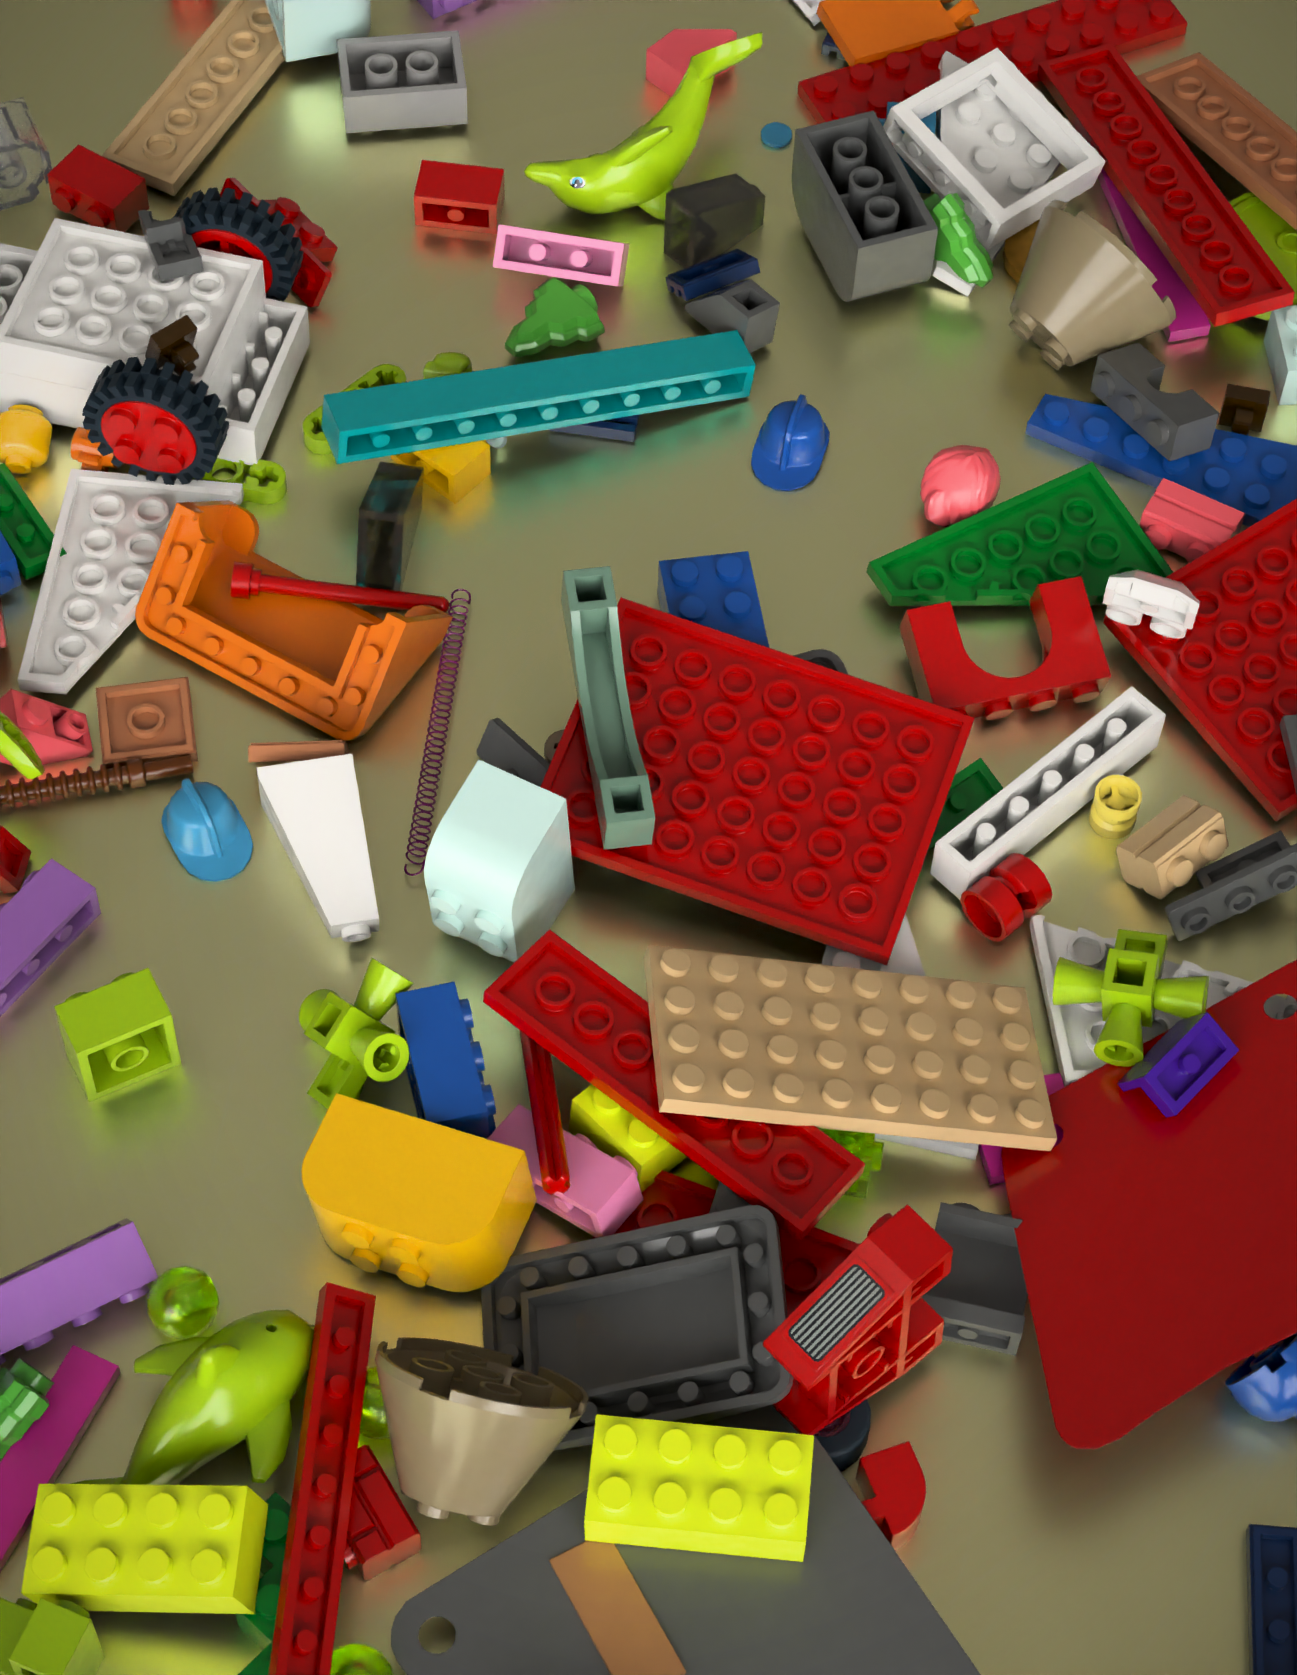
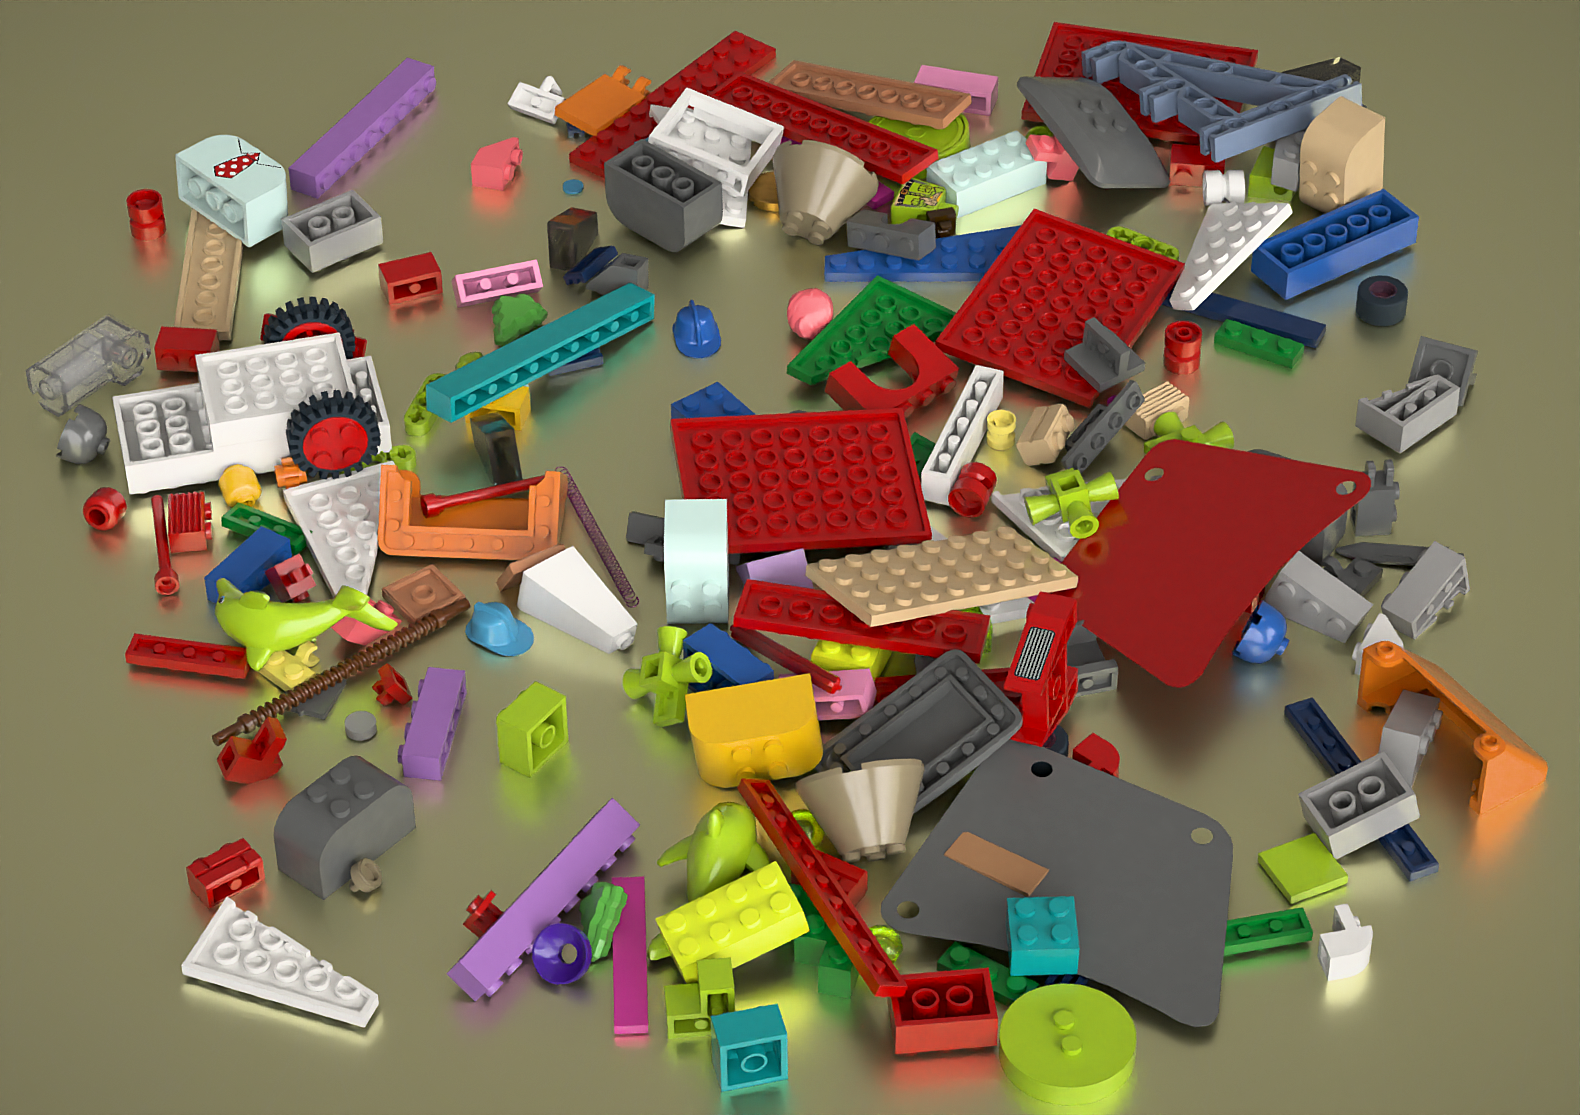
camera: 25 degrees left, 15 degrees down
dark grey slope [138,210,204,281] -> none
dark brown tile [145,315,199,377] -> none
clear neon green piece [146,1266,219,1340] -> none
lime animal [524,32,762,221] -> none
sand green arch [561,566,655,850] -> none
neon yellow brick [584,1414,814,1562] -> none
bright green rock [924,193,994,288] -> none
white slope [1103,569,1200,639] -> none
dark purple panel [1117,1012,1239,1118] -> none
coral brick [1139,478,1245,563] -> none
none -> lavender slope [736,548,814,589]
none -> lime torso [891,178,959,224]

